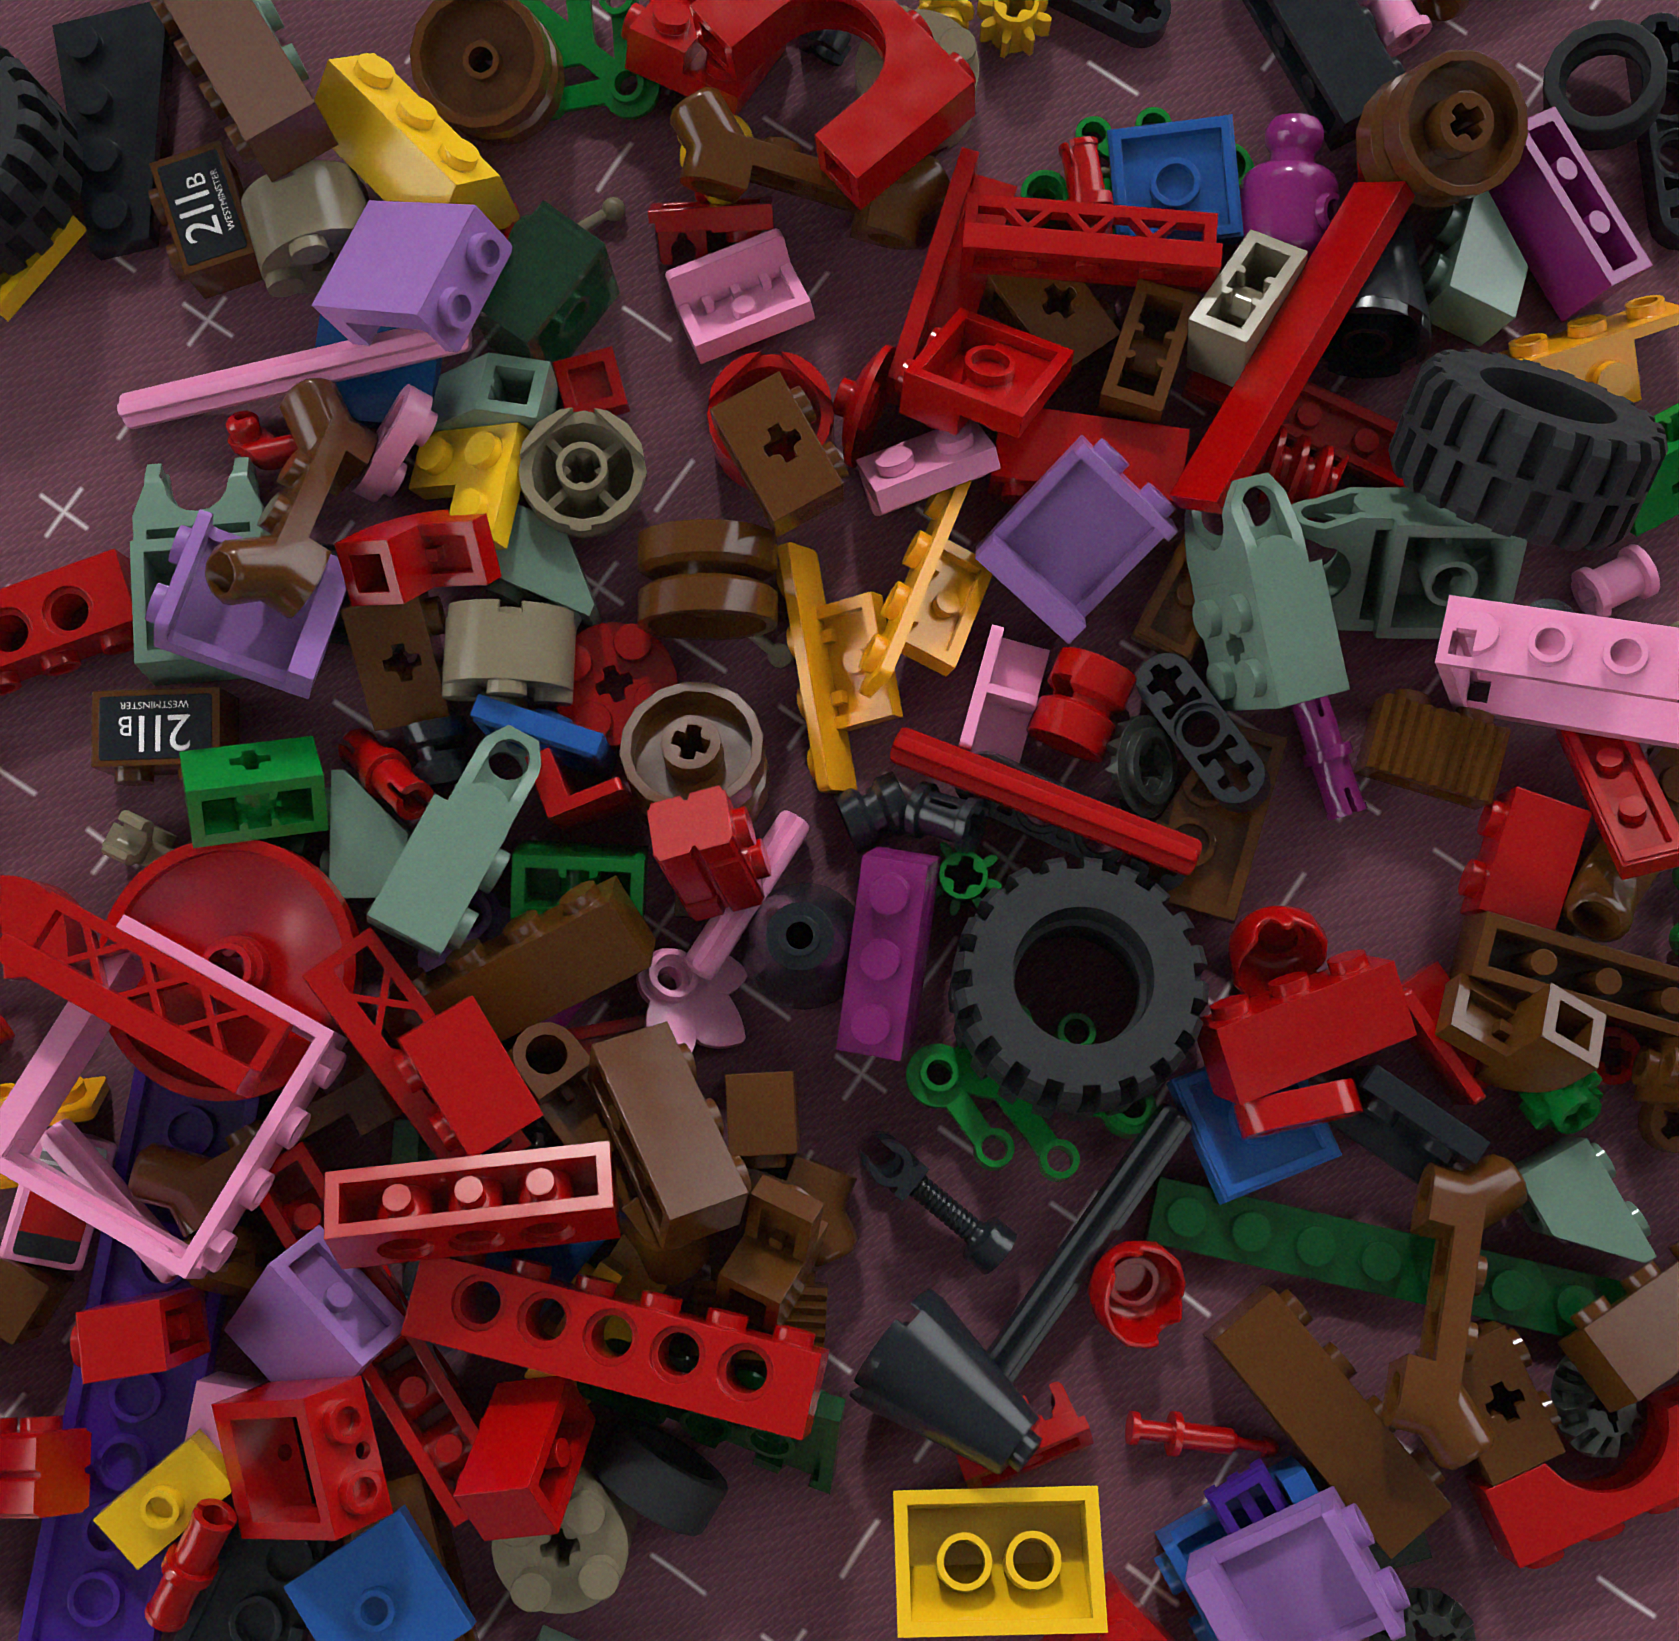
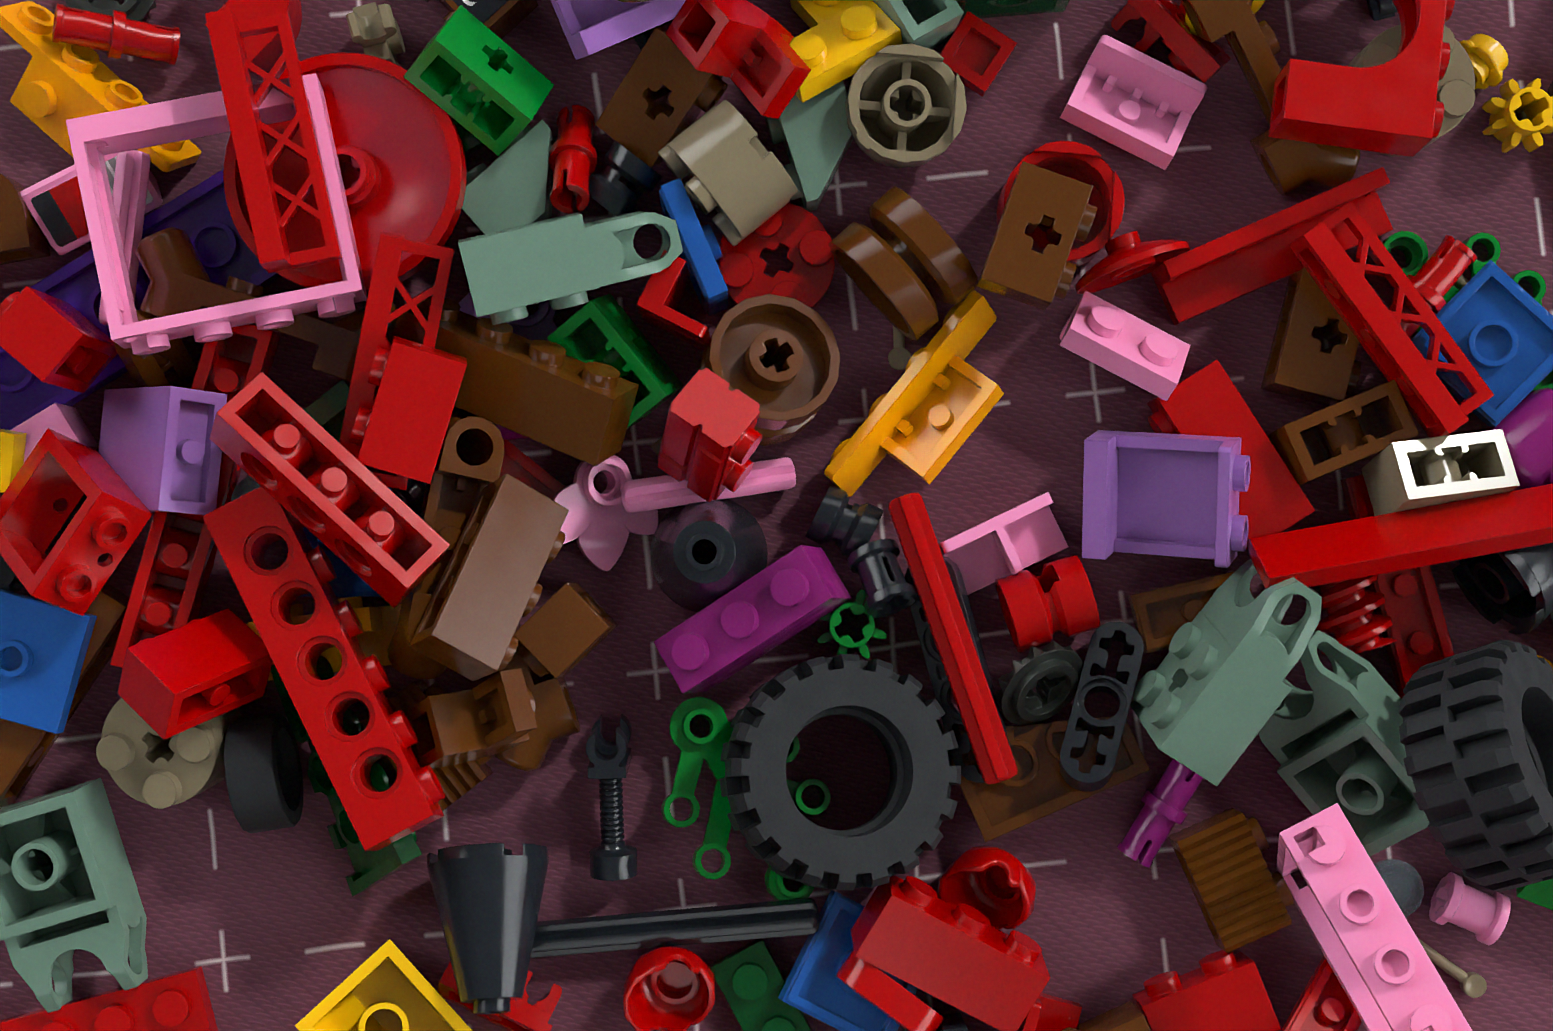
camera: 45 degrees right, 5 degrees up
light orange bracket [858,480,993,698] -> none
red plate [895,307,1074,438] -> none

